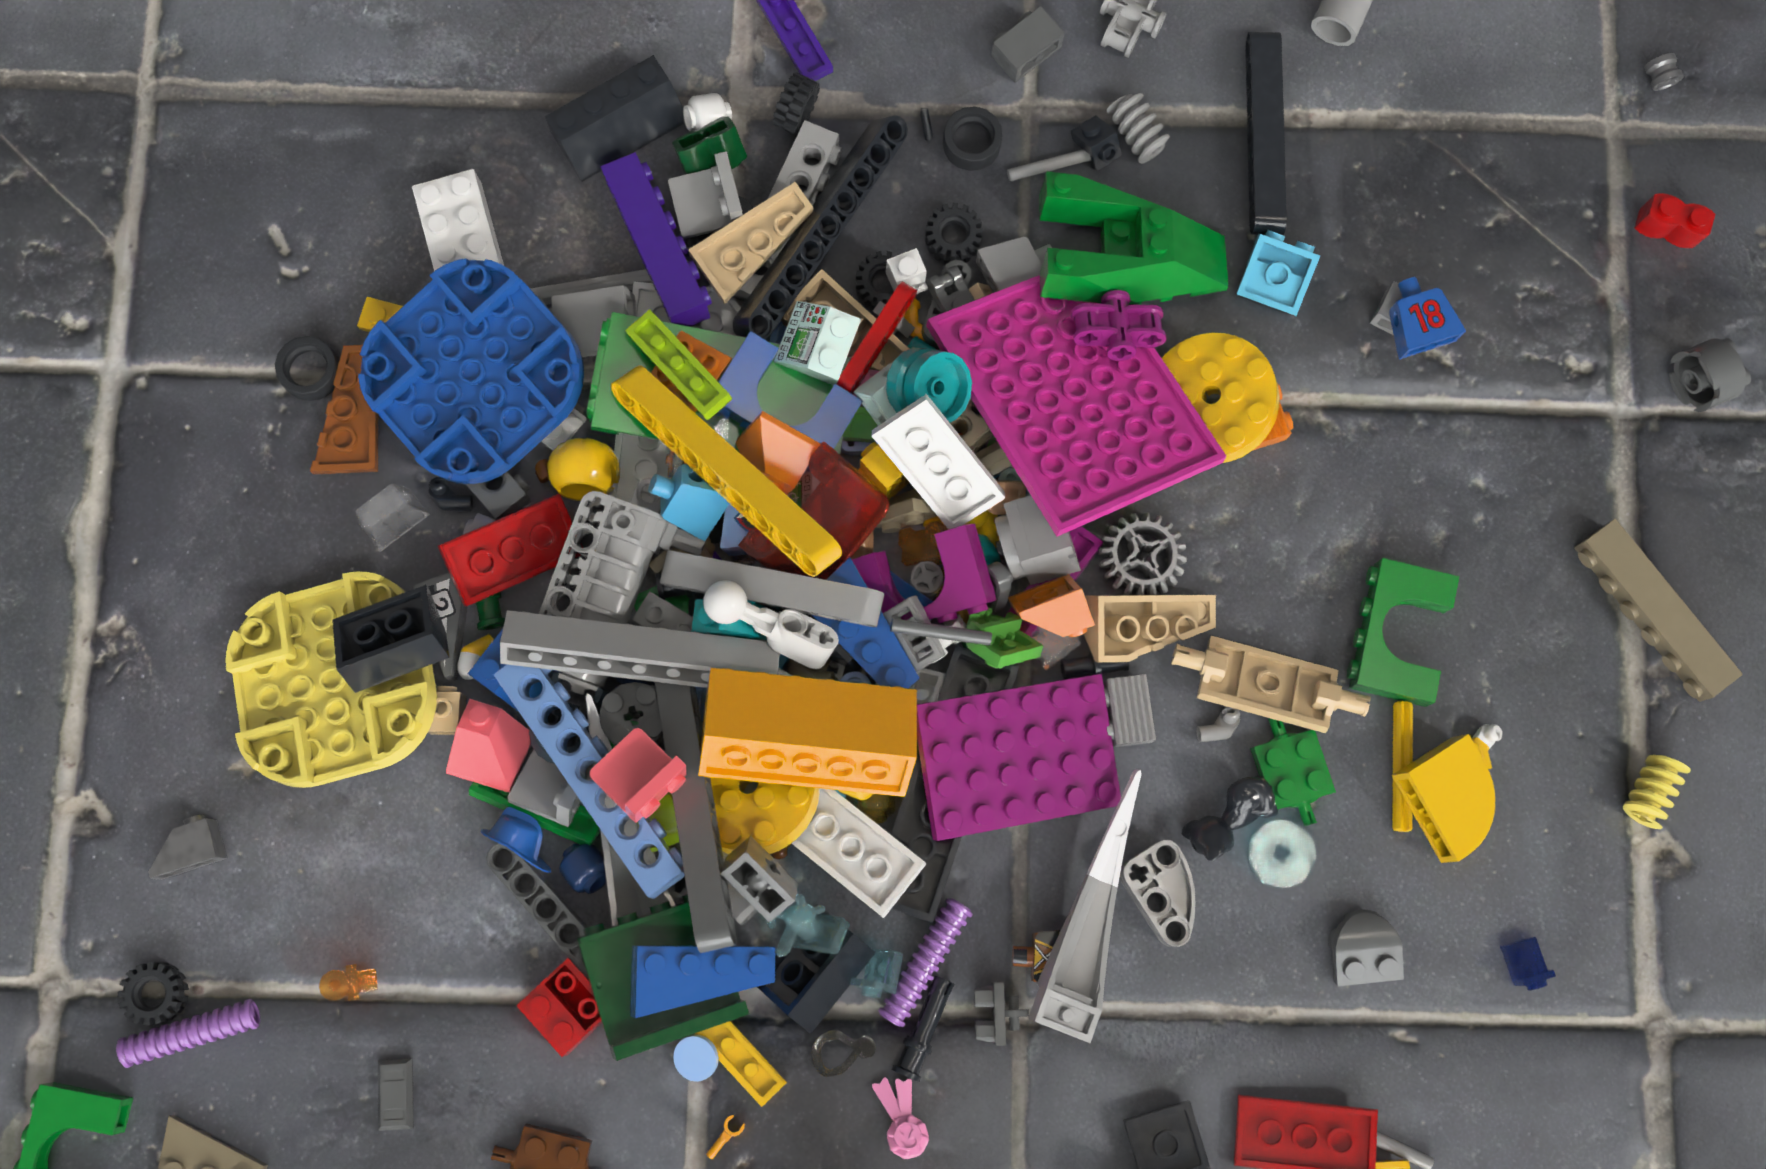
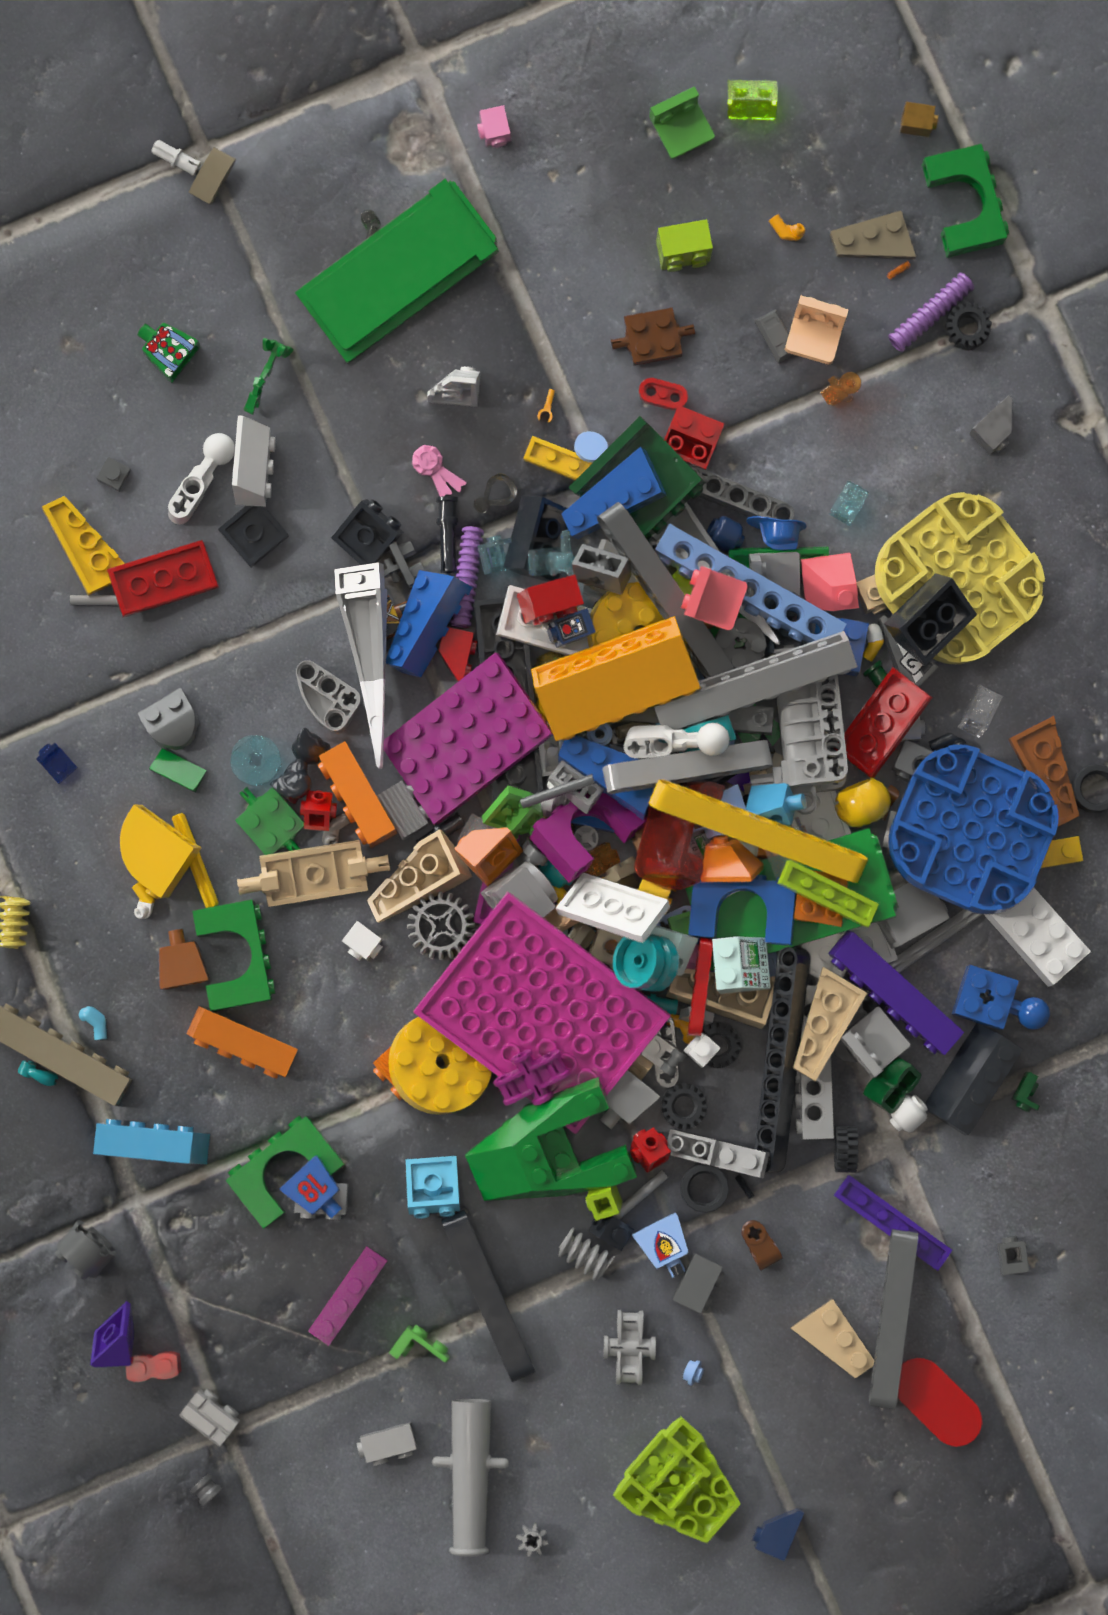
camera: 155 degrees right, 5 degrees up
none -> teal arm [18,1060,58,1086]
none -> medium azure arm [79,1006,107,1040]
none -> dark purple slope [90,1301,135,1368]
none -> dark azure wedge [93,1119,210,1164]
none -> slope [149,748,207,793]
none -> dark orange torso [159,929,210,990]
none -> light grey brick [179,1389,241,1447]
none -> orange wedge [186,1006,298,1079]
none -> green arch [226,1115,345,1229]
none -> red brick [300,791,337,831]
none -> magenta plate [308,1246,388,1346]
none -> orange brick [317,741,397,848]
none -> black plate [331,499,404,565]
none -> white brick [342,921,383,961]
none -> light grey brick [357,1422,417,1466]
none -> blue wedge [386,570,473,677]
none -> bright green bracket [389,1324,450,1363]
none -> red slope [439,627,478,682]
none -> red brick [517,574,584,626]
none -> slope [547,608,596,648]
none -> lime brick [585,1185,623,1221]
none -> red brick [630,1127,671,1173]
none -> light blue torso [632,1213,689,1278]
none -> red plate [639,378,688,411]
none -> light grey slope [667,1129,770,1178]
none -> reddish brown piece [741,1220,783,1271]
none -> light nougat bracket [785,296,848,365]
none -> clear light blue bracket [829,481,869,526]
none -> orange leg [887,261,910,279]
none -> blue brick [951,965,1050,1030]
none -> dark green bracket [1012,1072,1040,1113]

